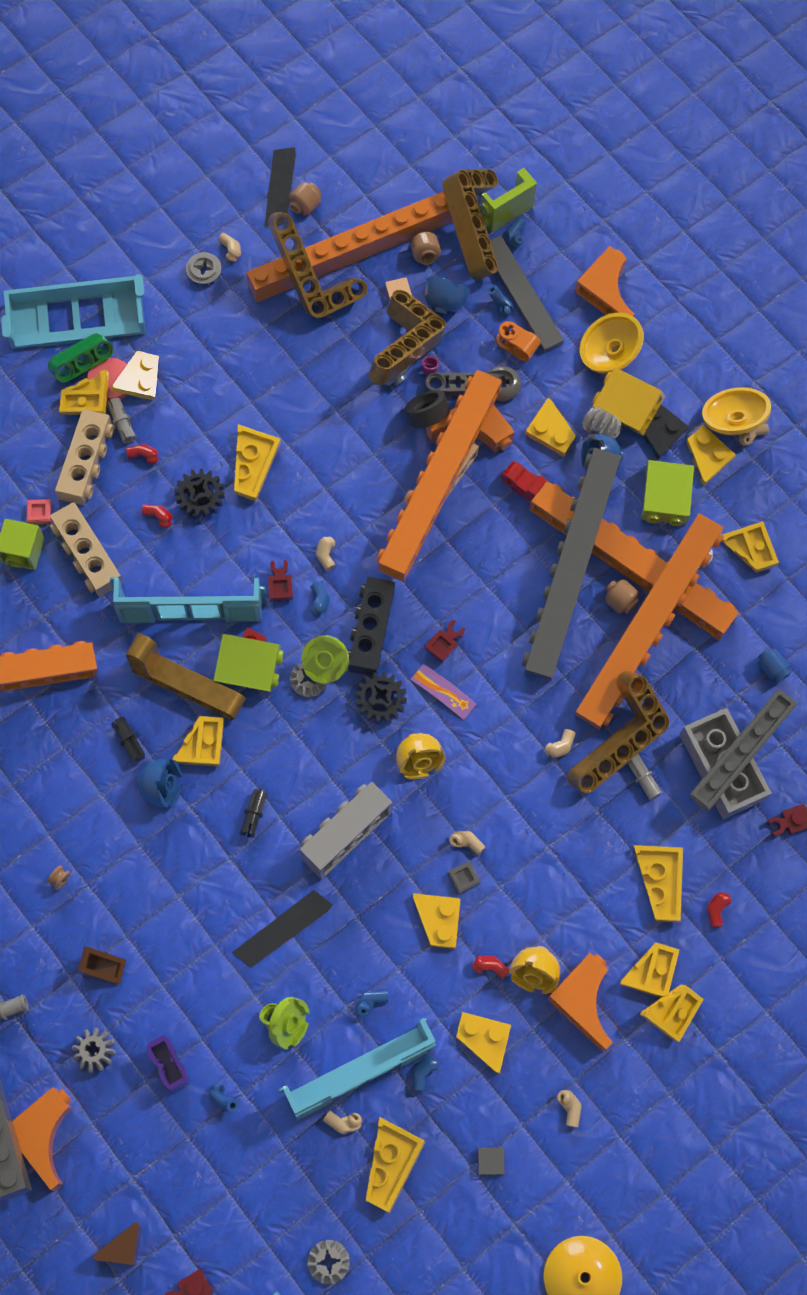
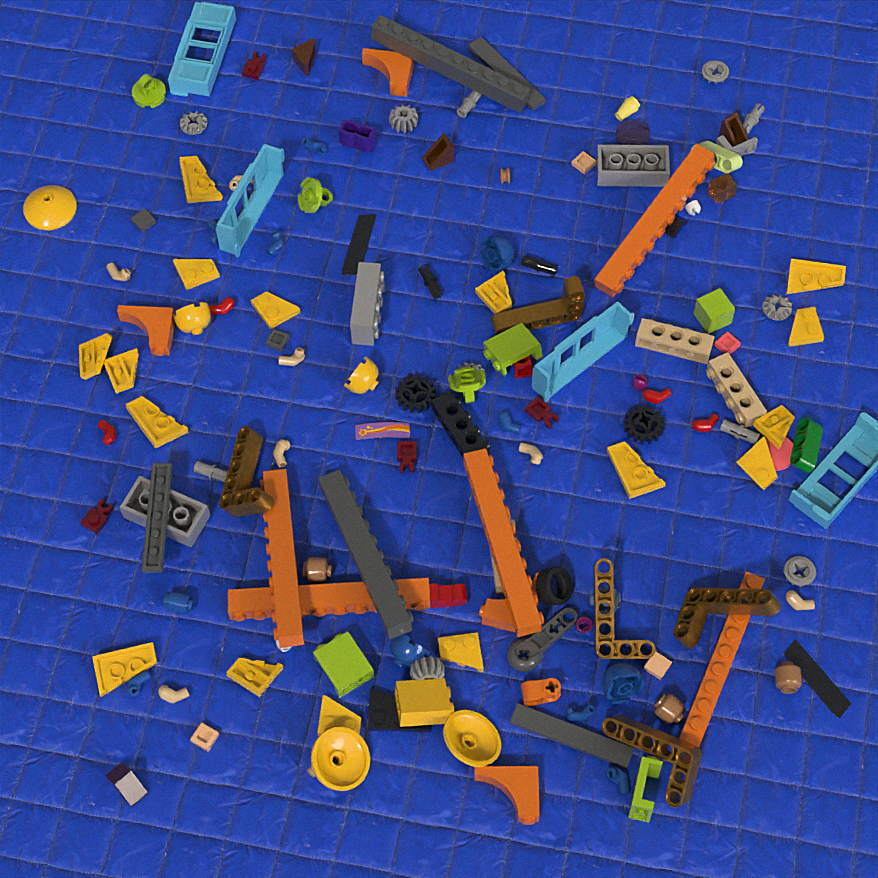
camera: 145 degrees right, 10 degrees down
none -> magenta hinge [632,374,648,391]

